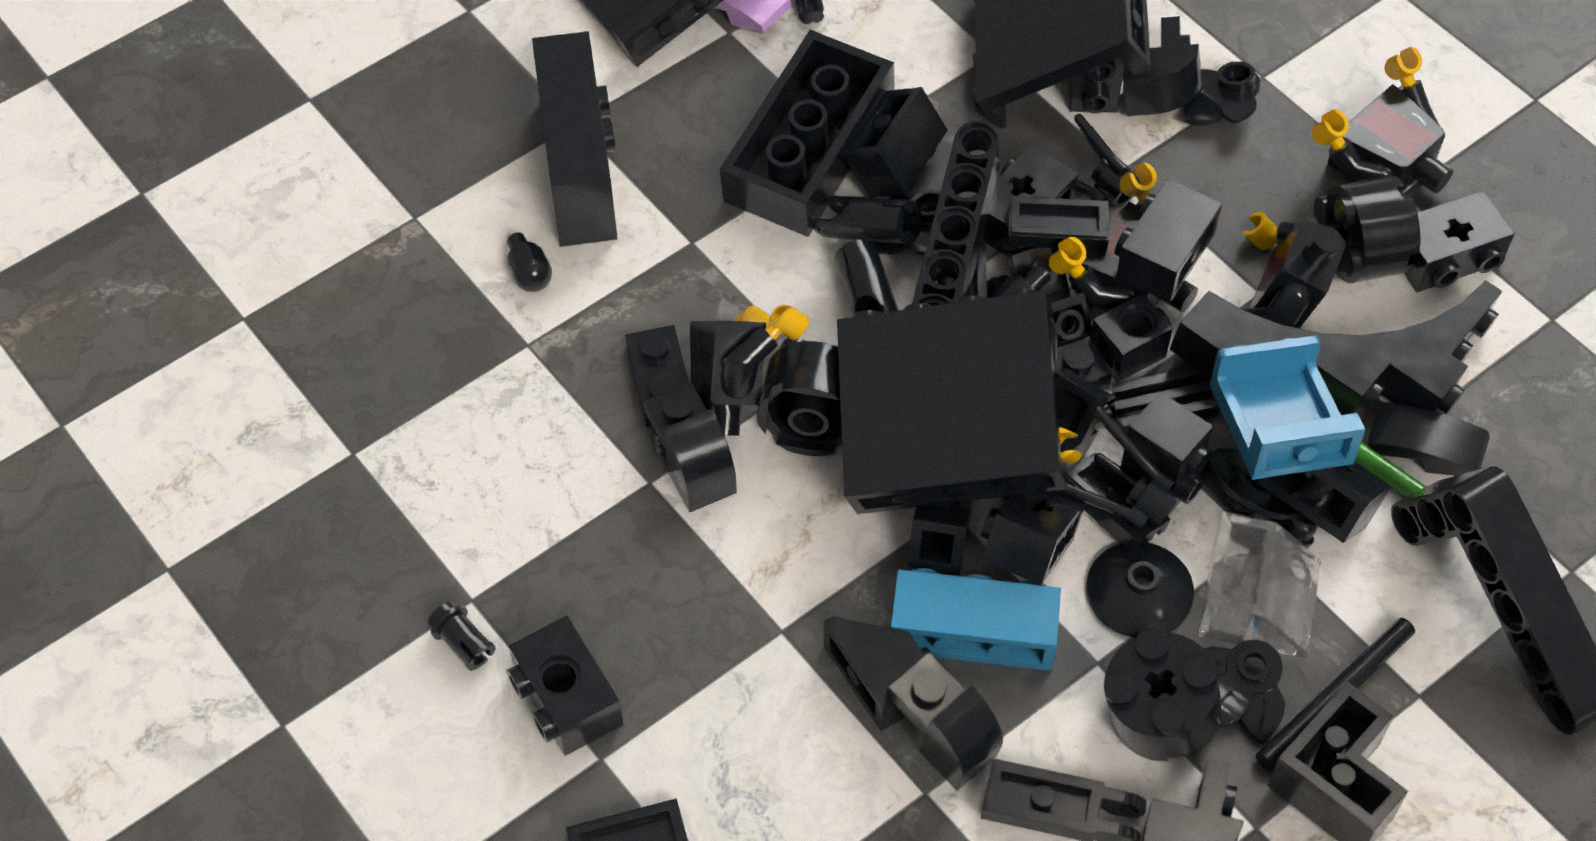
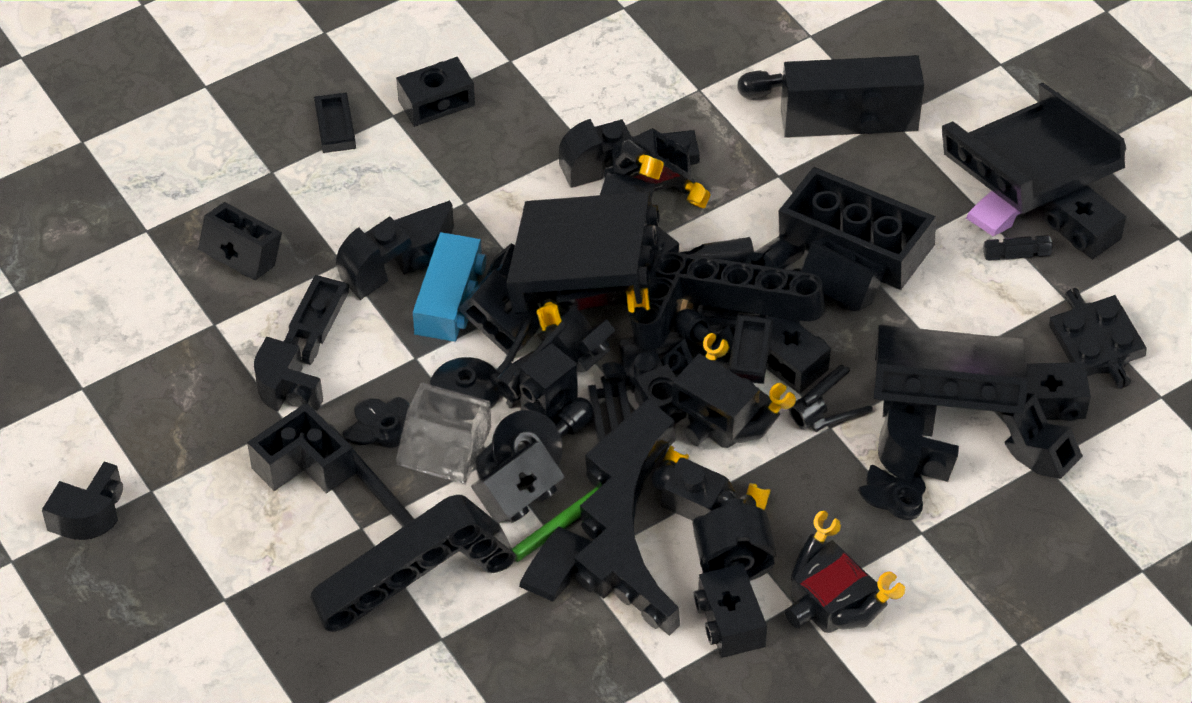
camera: 95 degrees right, 5 degrees down
black pin [428,601,496,671] -> none
black brick [1104,628,1222,761] -> none
dark azure panel [1210,336,1365,480] -> none

